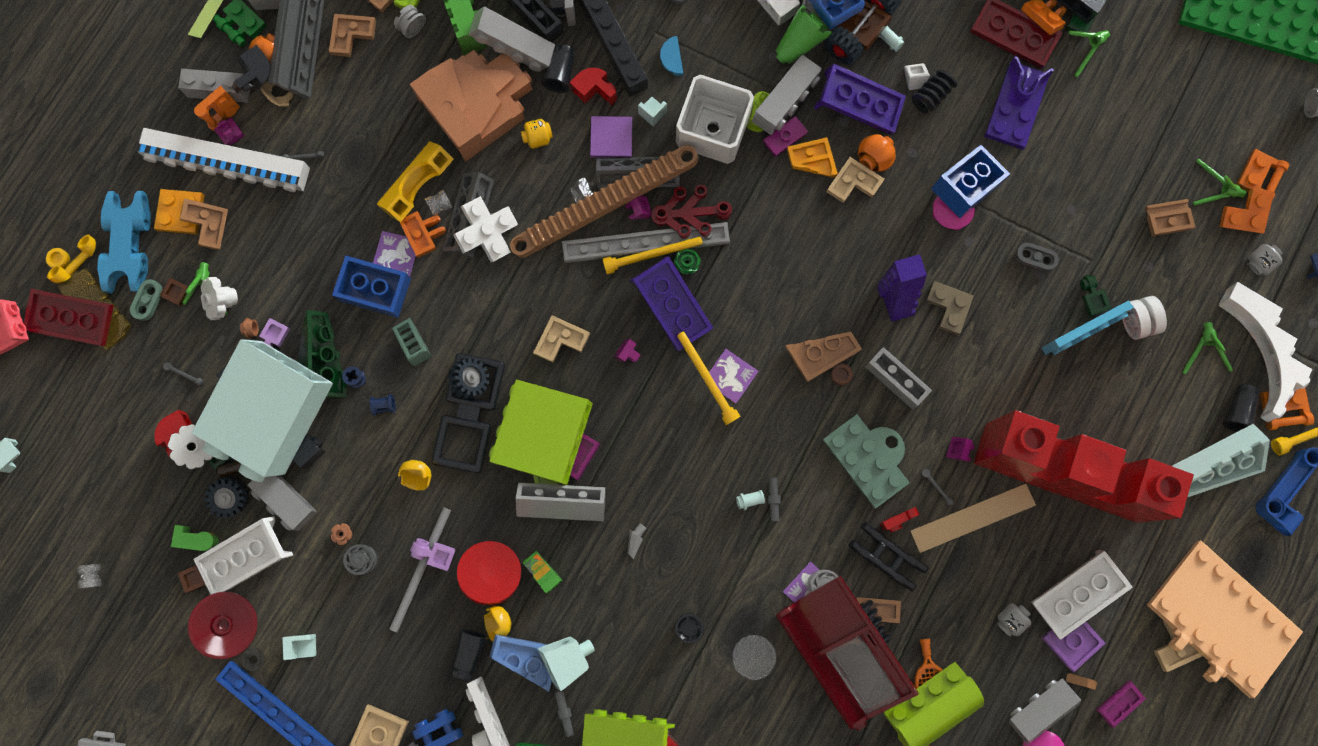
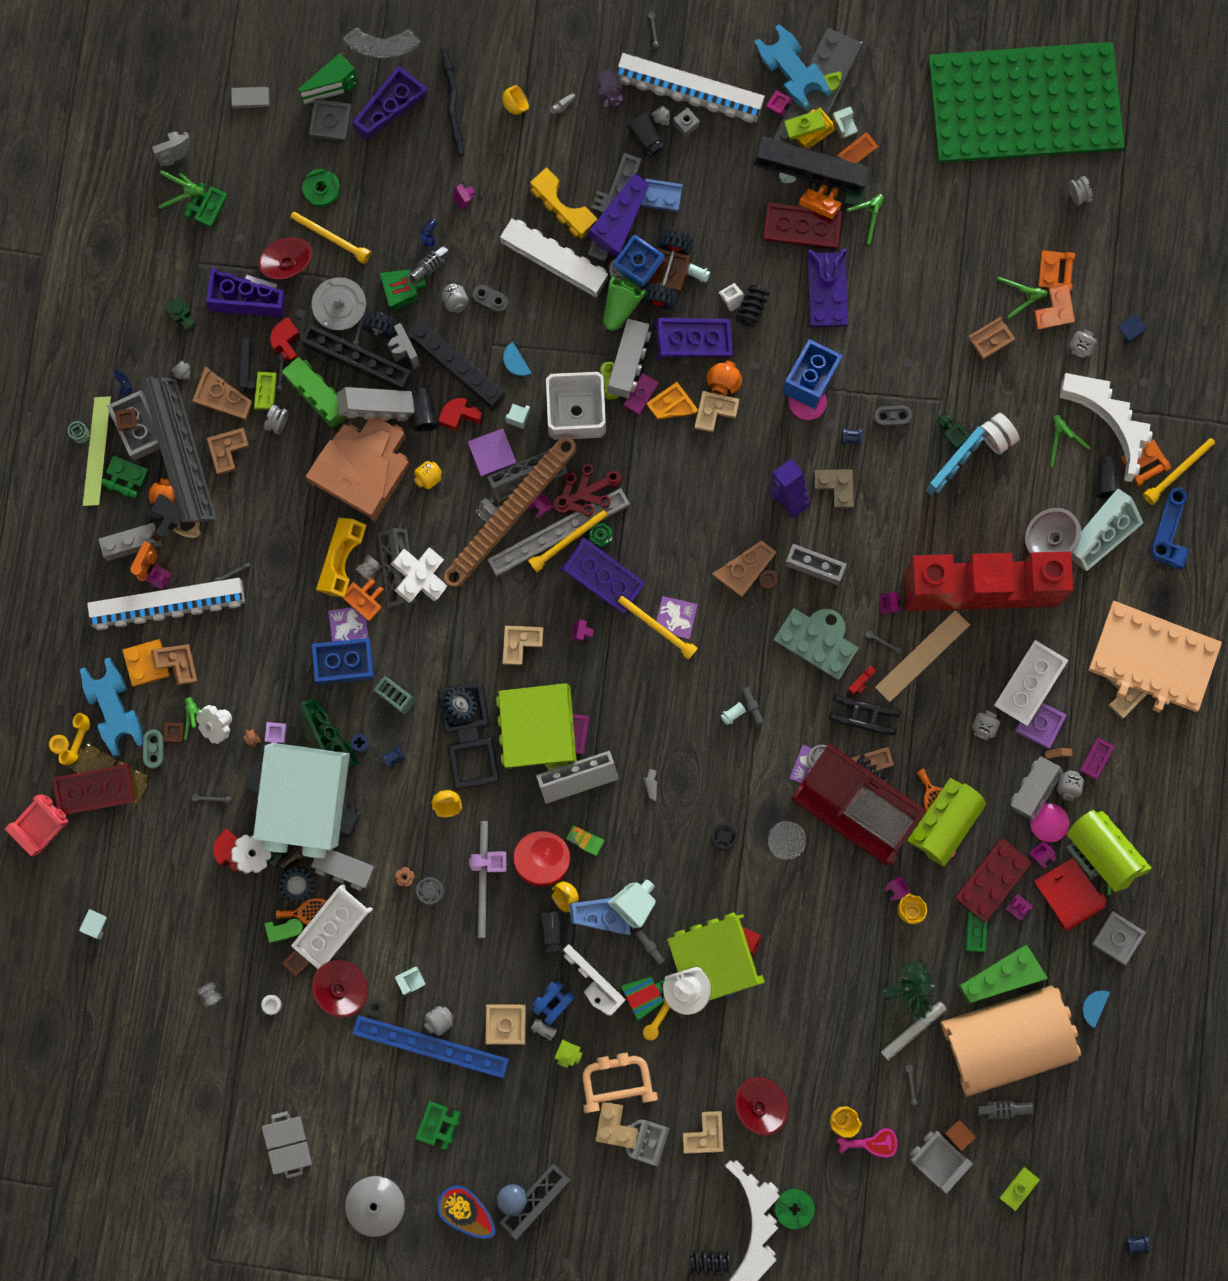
camera: 20 degrees left, 0 degrees up
none -> white tile [261,995,282,1015]
none -> orange piece [276,898,327,925]
none -> light grey head [424,1006,454,1036]
none -> dark blue bush [842,428,862,446]
none -> light grey dish [1025,508,1081,554]
none -> light grey head [1057,770,1084,801]

